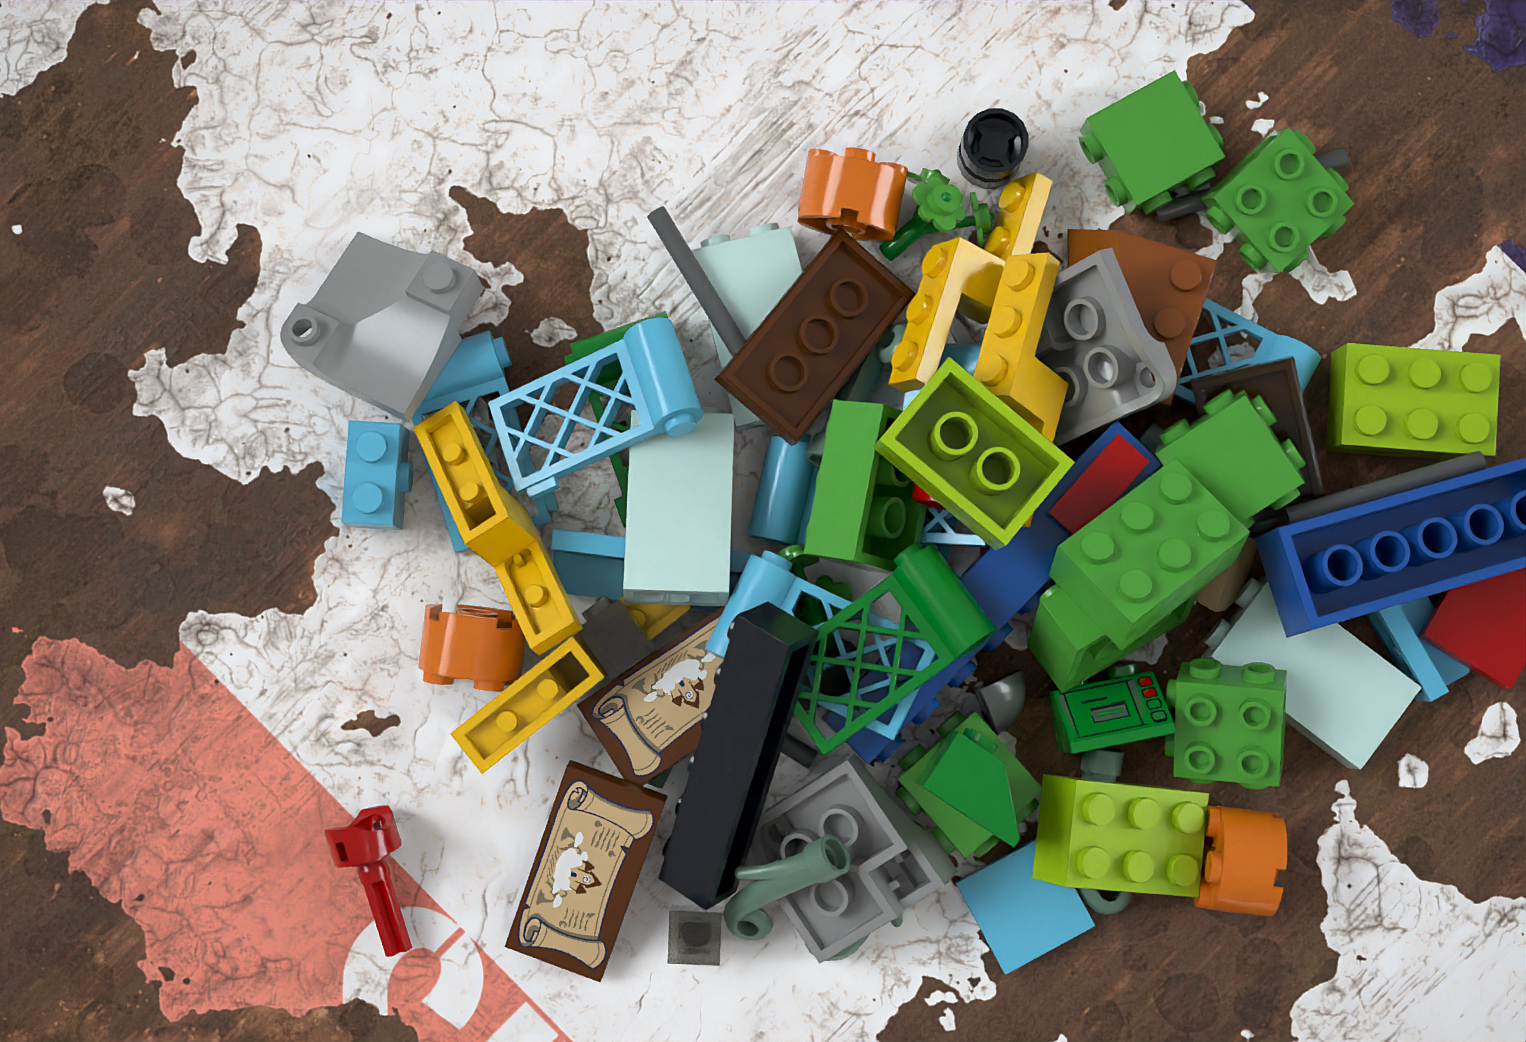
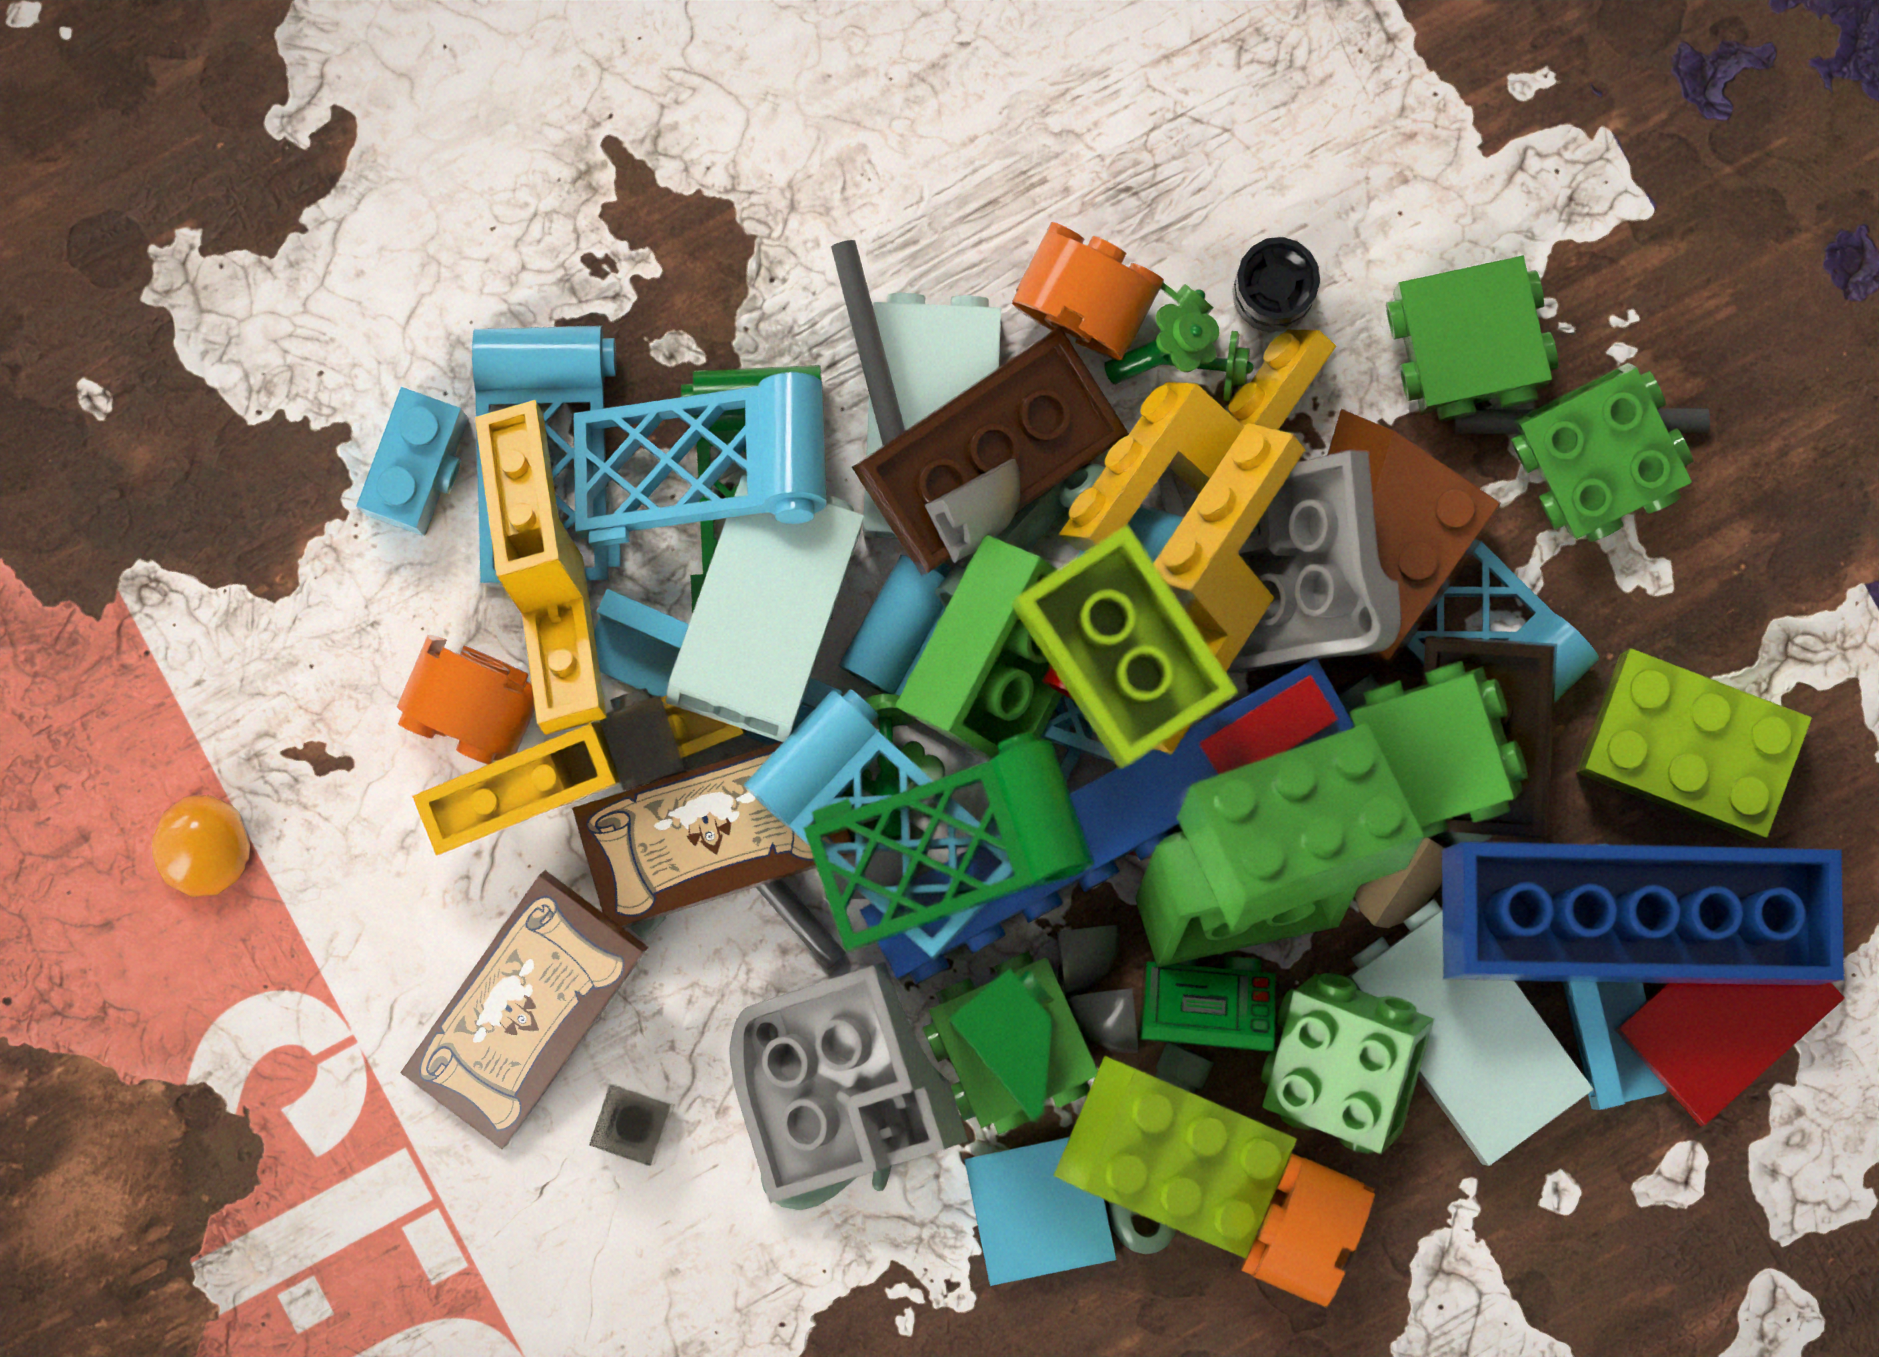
camera: 20 degrees right, 0 degrees up
light grey slope [280,231,484,423] -> none
red piece [325,805,413,957] -> none
black brick [658,601,819,911] -> none
sand green plant [723,834,850,941] -> none
dark grey bar [1282,451,1486,525] -> none
none -> light orange hair [152,795,250,897]
none -> light grey brick [925,459,1021,563]
none -> dark grey brick [1065,988,1138,1053]

